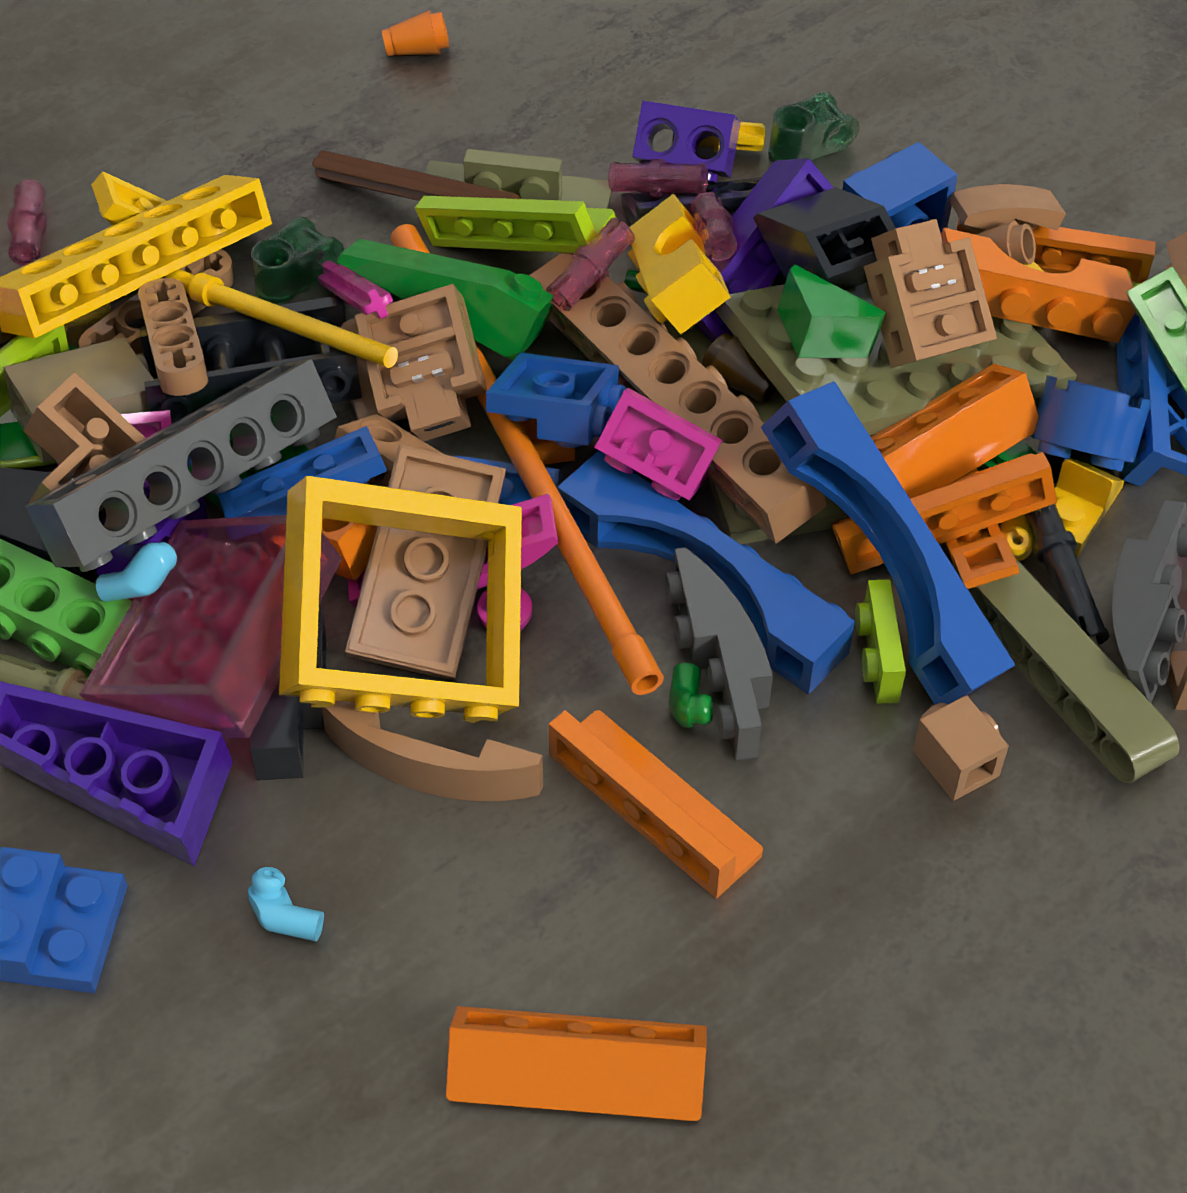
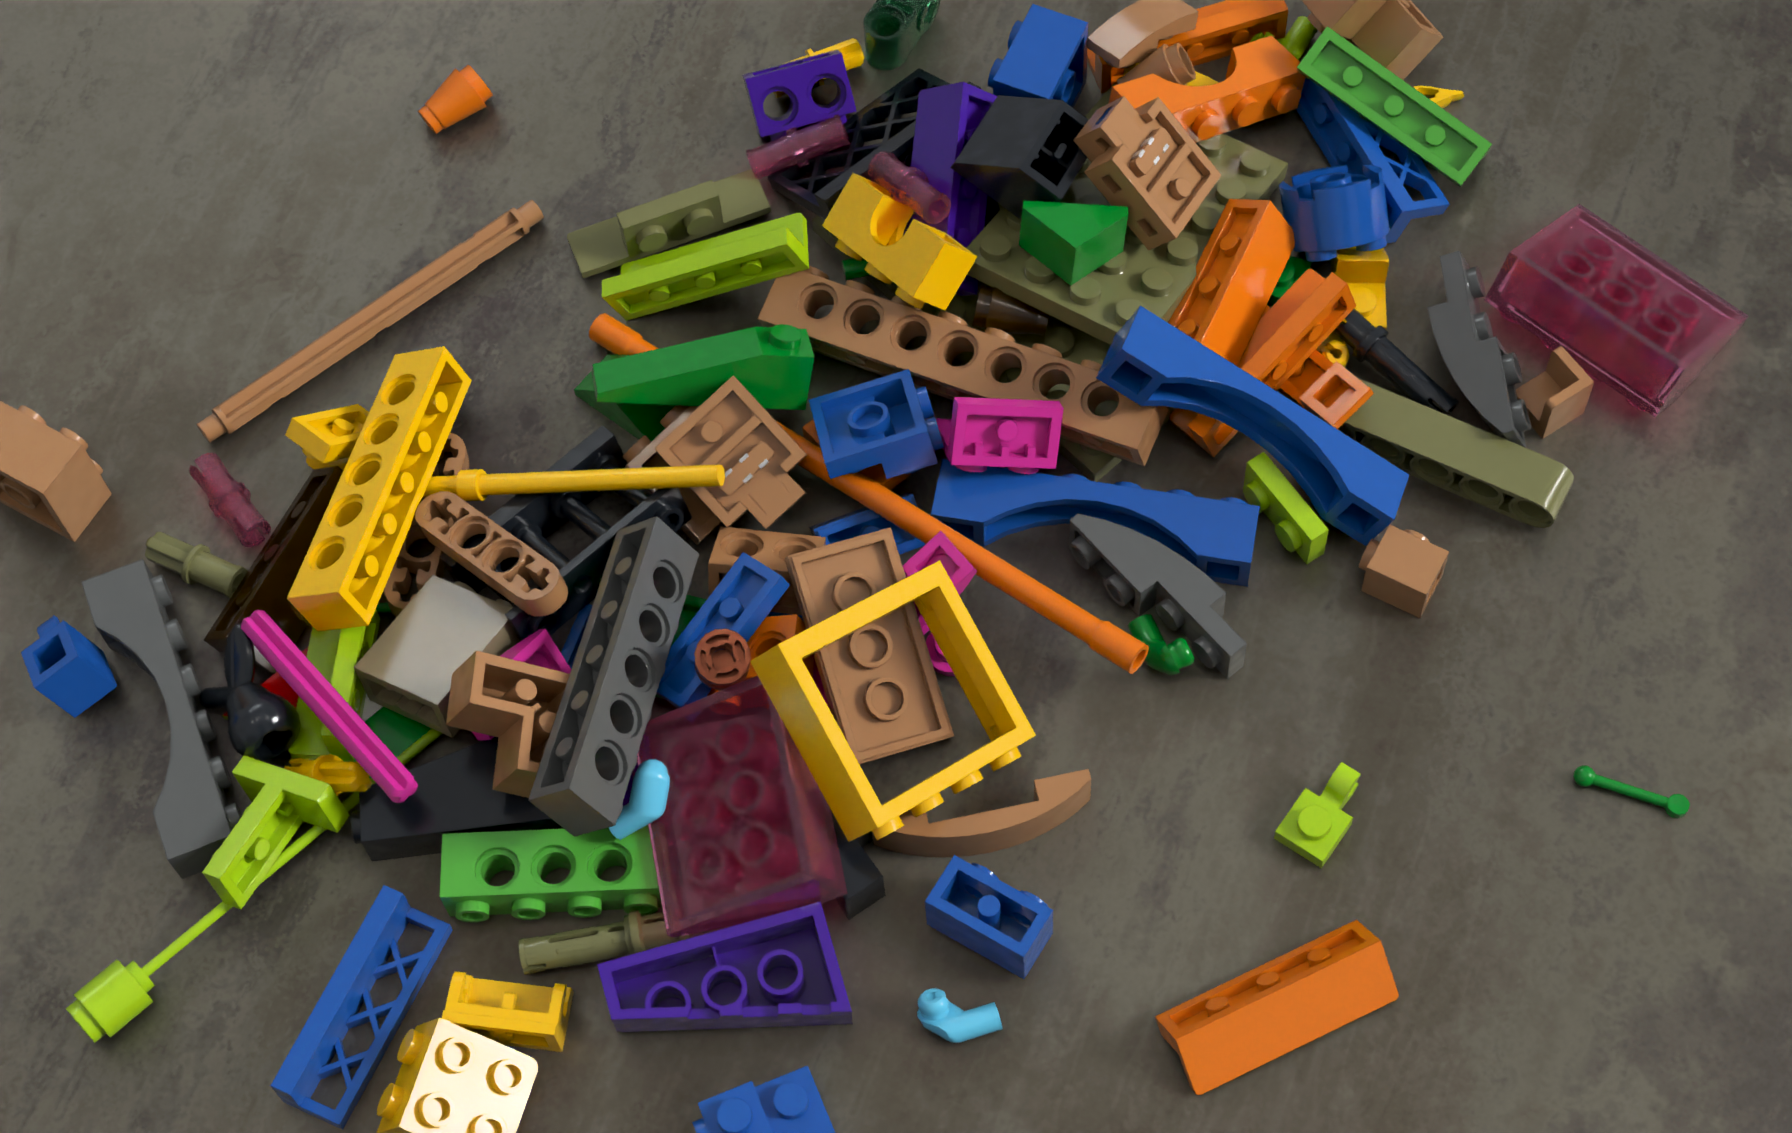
camera: 25 degrees left, 10 degrees up
clear green piece [251,217,344,304] -> none
reddish brown axle [312,150,519,201] -> none
dark pink axle [317,260,393,320] -> none
clear pink pin [546,218,635,311] -> none
orange panel [549,710,763,899] -> none
none -> medium nougat piece [196,200,544,443]
none -> copper wheel [694,629,751,691]
none -> blue brick [925,855,1053,979]
none -> lime plate [1274,762,1361,869]
none -> green hinge [1573,765,1690,819]

